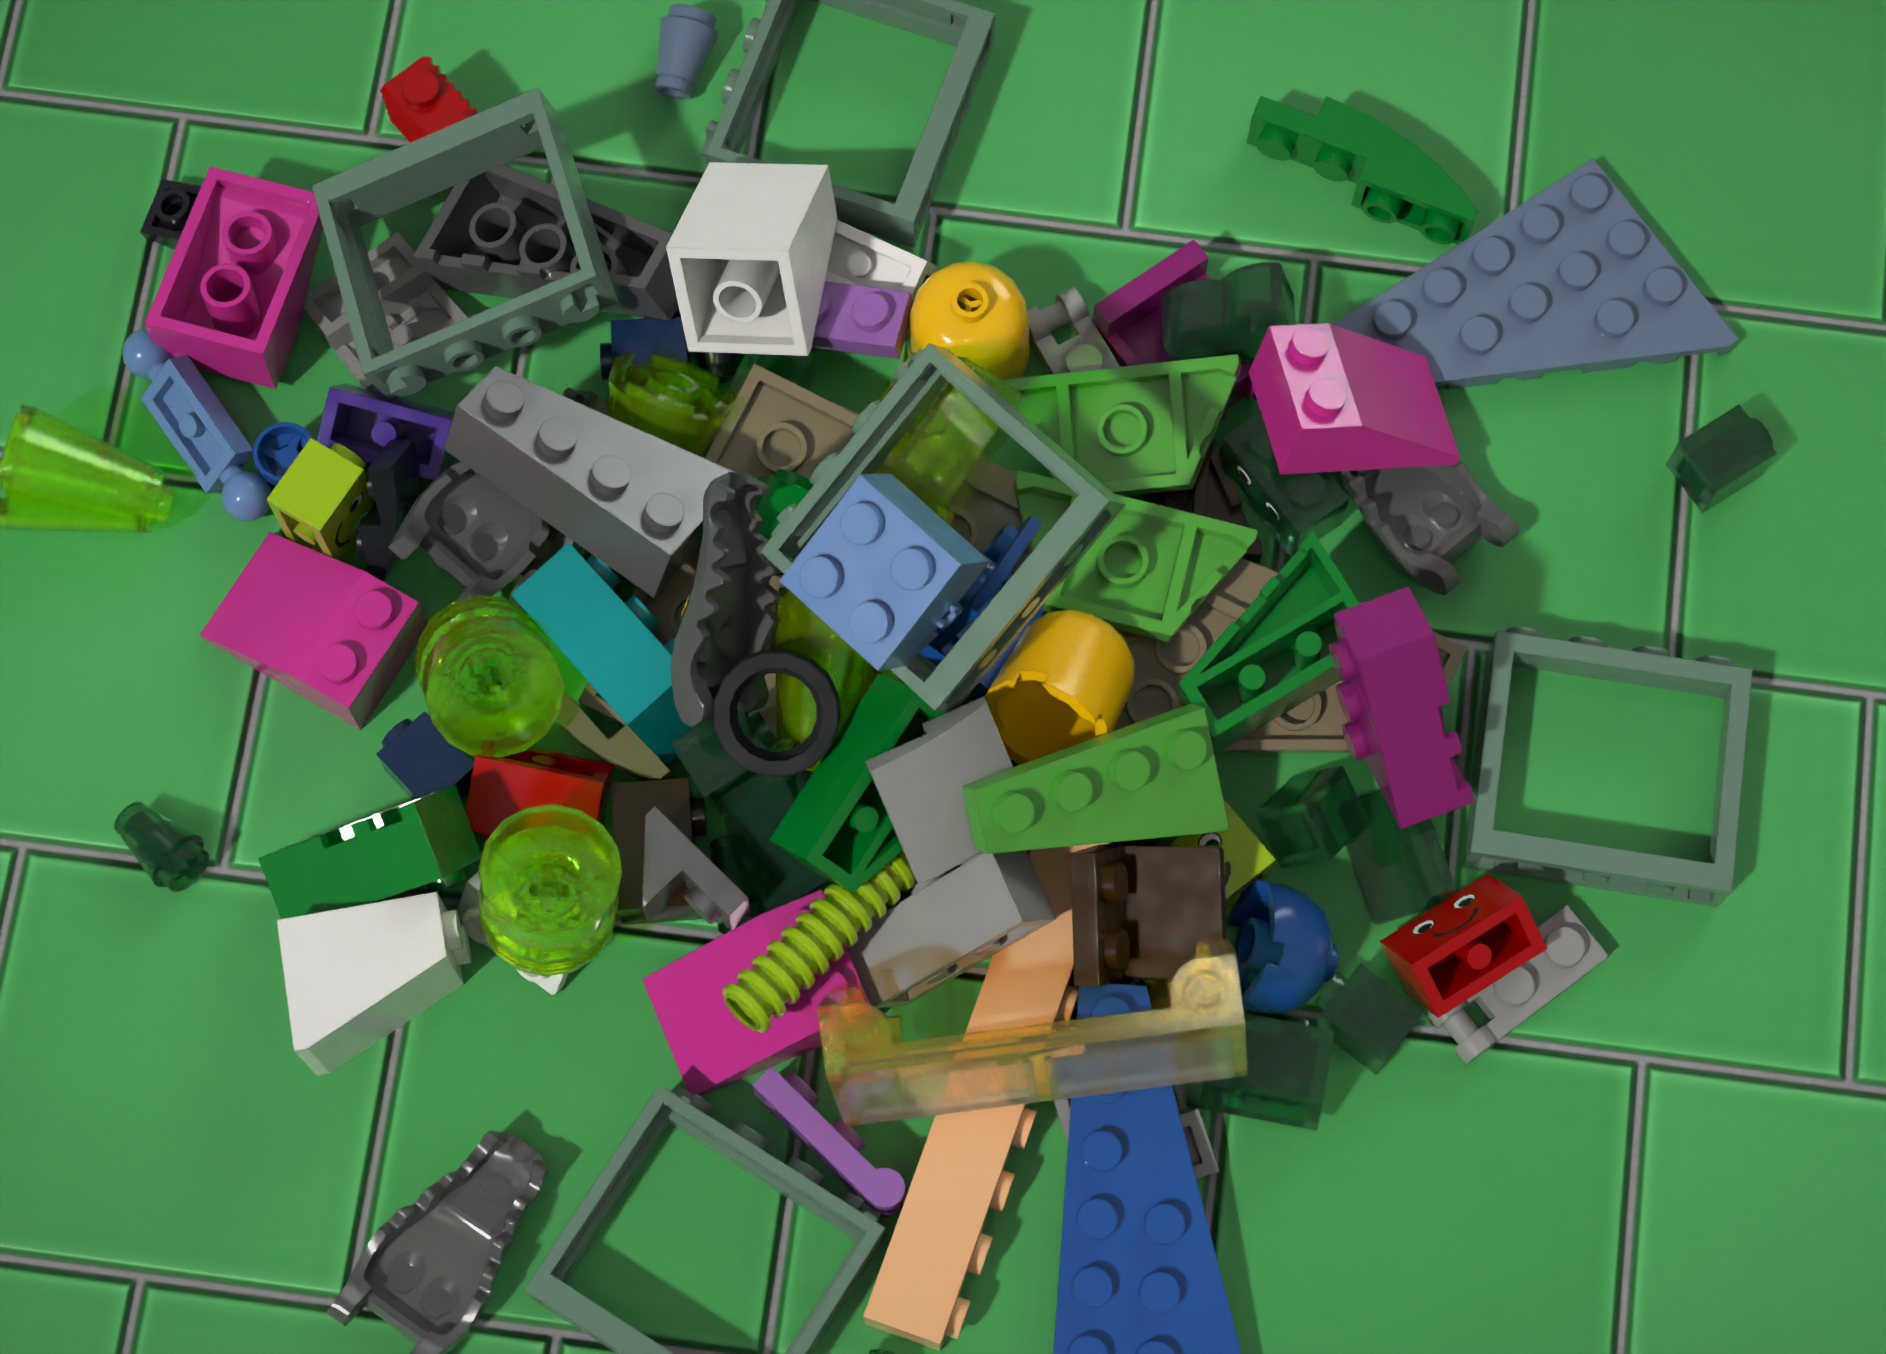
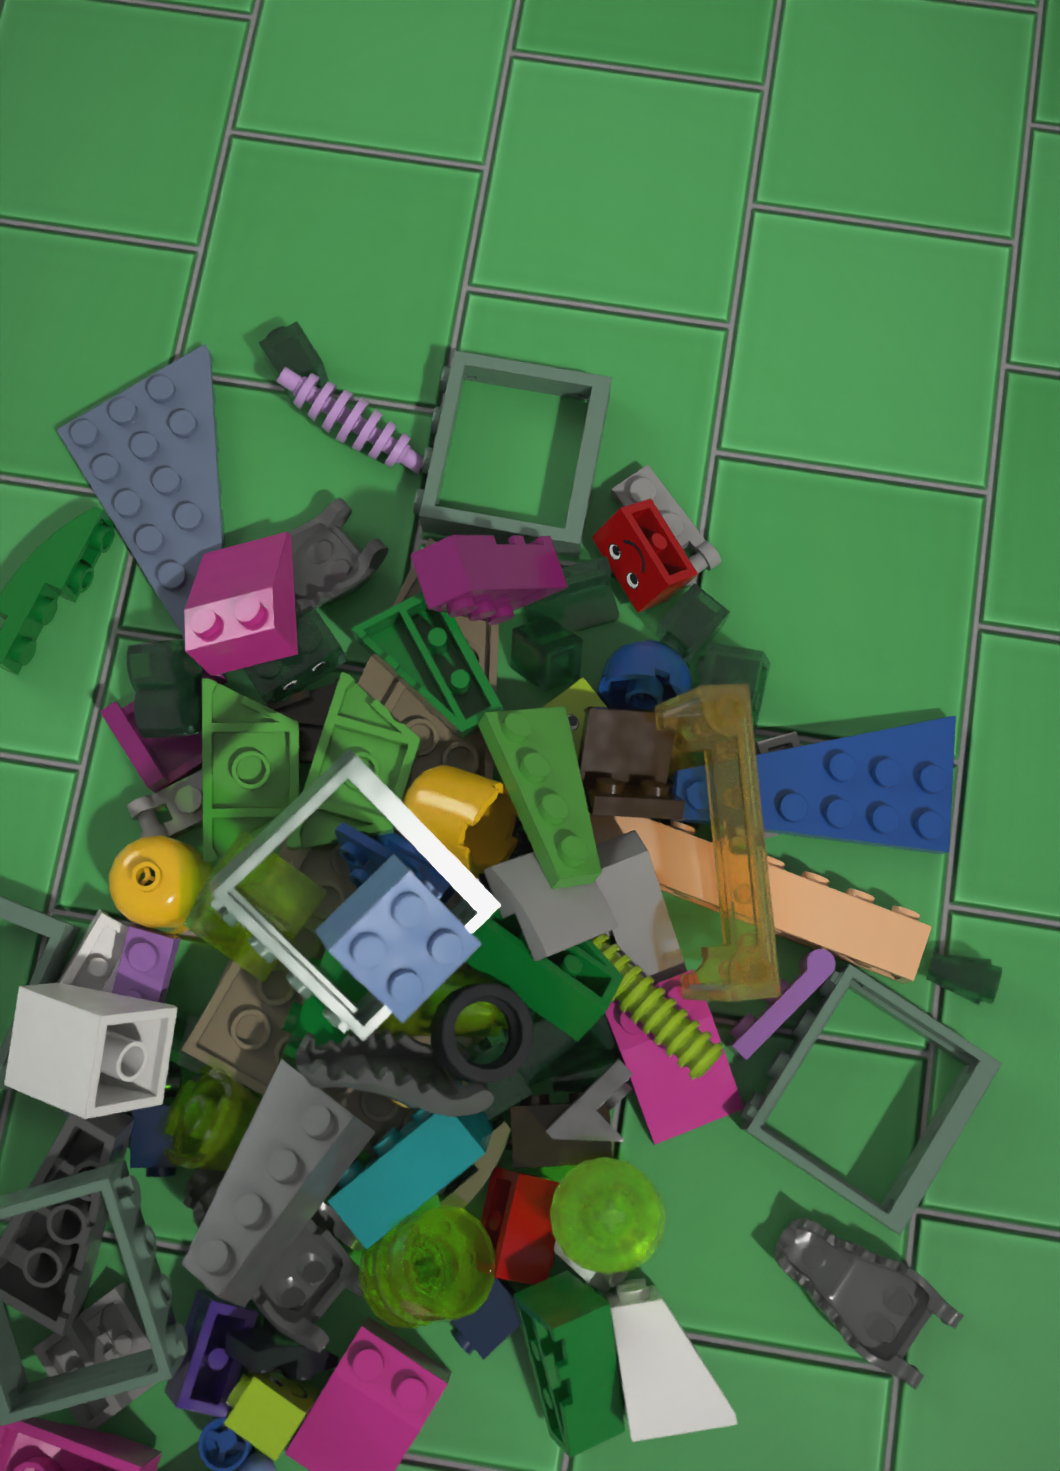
camera: 85 degrees left, 5 degrees up
none -> lavender piece [277,367,424,474]

